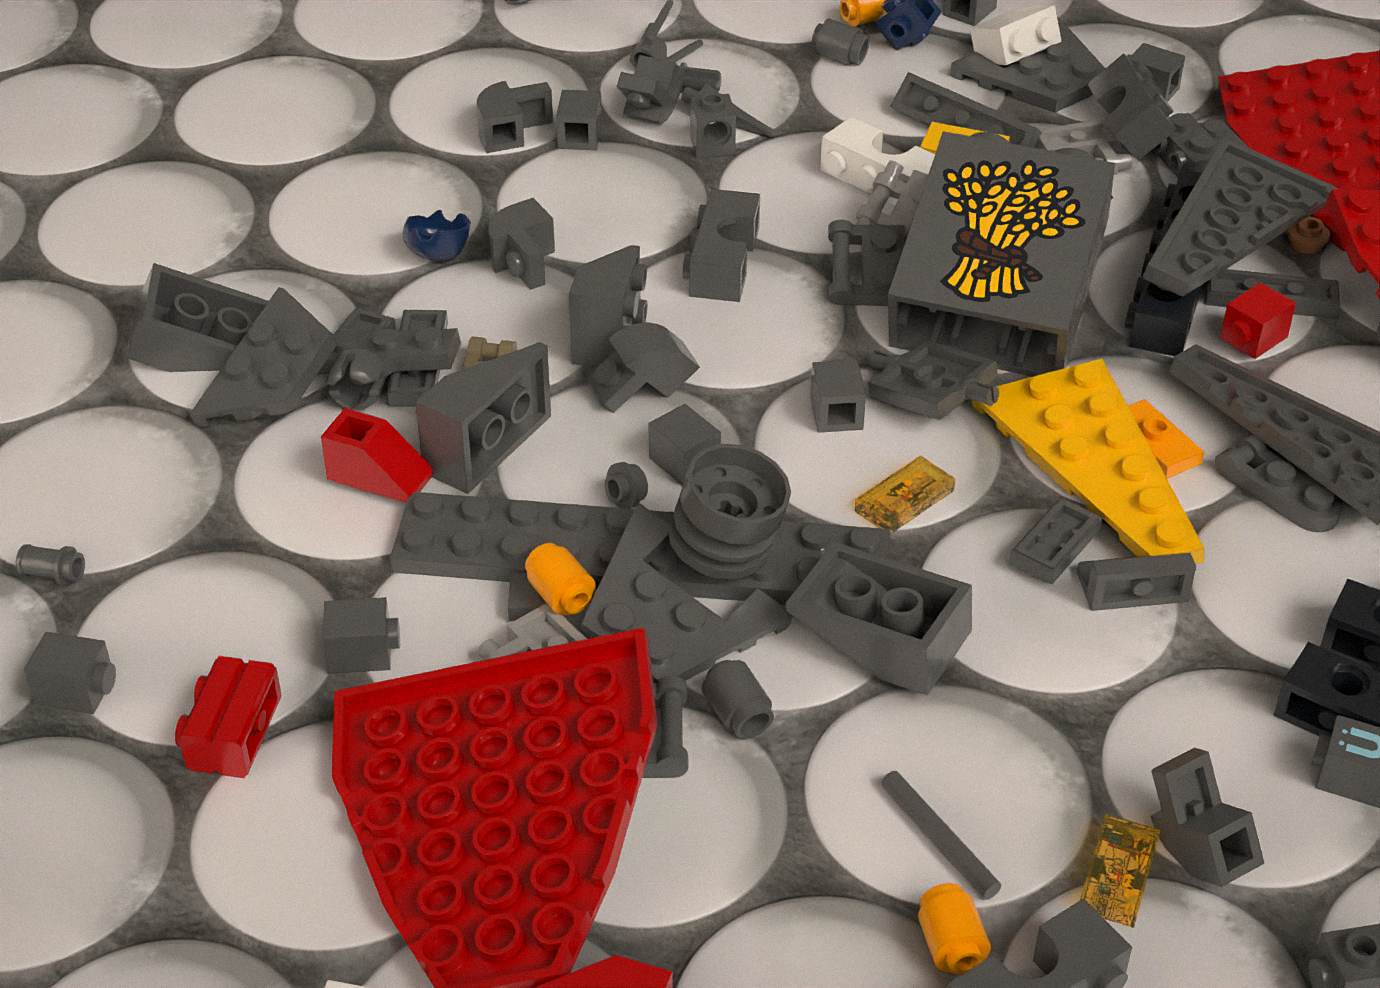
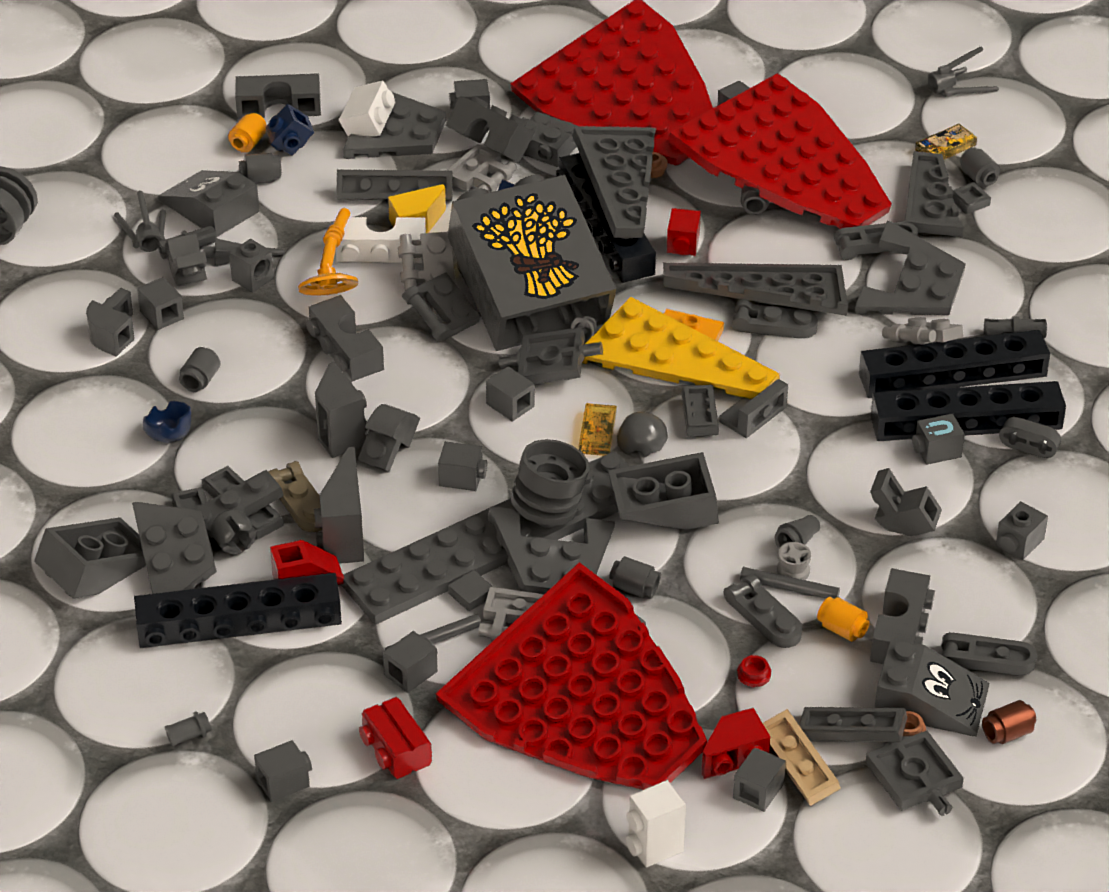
camera: 40 degrees left, 0 degrees up
dark grey brick [488,198,555,290] -> none
light orange brick [525,543,596,616] -> none
dark grey plate [605,462,648,509] -> none
clear yellow tile [1080,814,1160,928] -> none
dark grey tile [1206,269,1340,319] -> none
none -> black brick [134,572,342,648]
none -> dark grey slope [158,170,259,237]
none -> dark grey brick [179,347,221,392]
none -> light orange dish [298,208,358,295]
none -> dark grey bar [385,614,482,650]
none -> dark grey plate [571,316,599,344]
none -> dark grey hair [616,412,668,457]
none -> dark grey plate [723,574,802,648]
none -> red plate [737,655,772,687]
none -> dark grey cone [775,515,820,548]
none -> light grey wheel [777,542,811,580]

